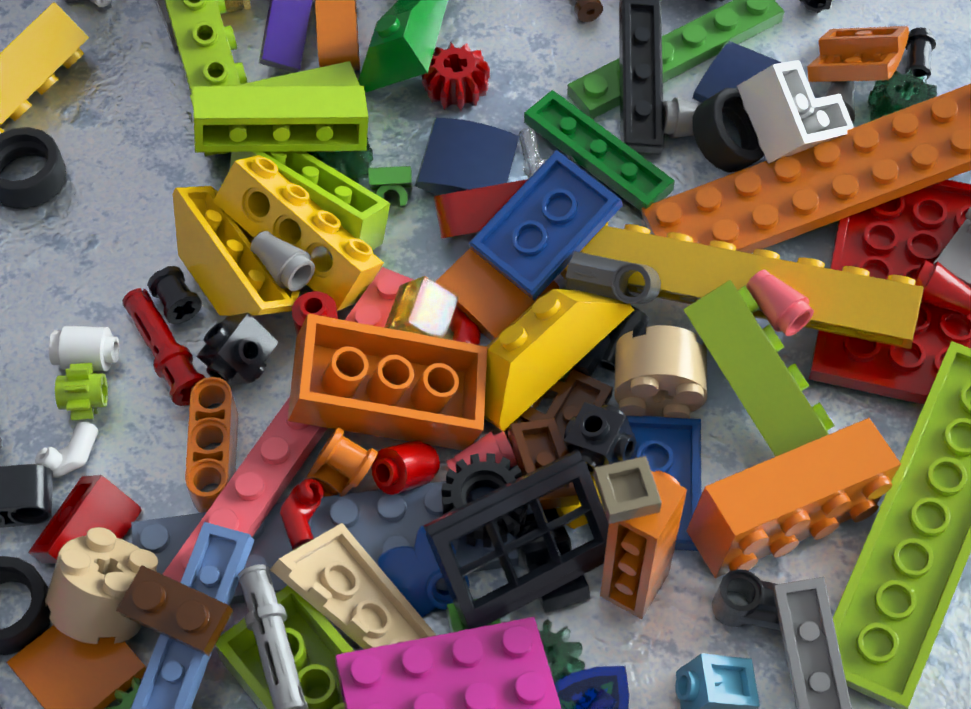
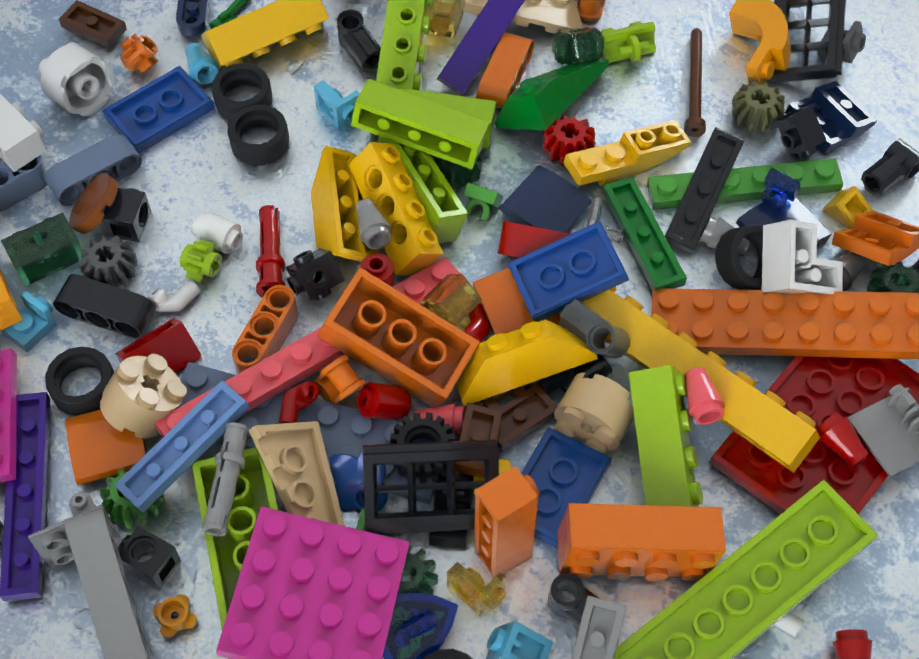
camera: 25 degrees right, 0 degrees up
reddish brown plate [116,565,234,656] -> none
black bush [147,266,202,324] -> none
black brick [564,402,637,475] -> none
dark tan plate [594,456,662,524] -> none
none -> black tyre [227,105,289,165]
none -> medium azure bracket [314,80,360,129]
none -> black piece [337,10,381,71]
none -> clear yellow bracket [447,561,507,616]
none -> yellow slope [563,120,691,187]
none -> clear blue tile [761,167,801,211]
none -> yellow slope [823,186,874,228]

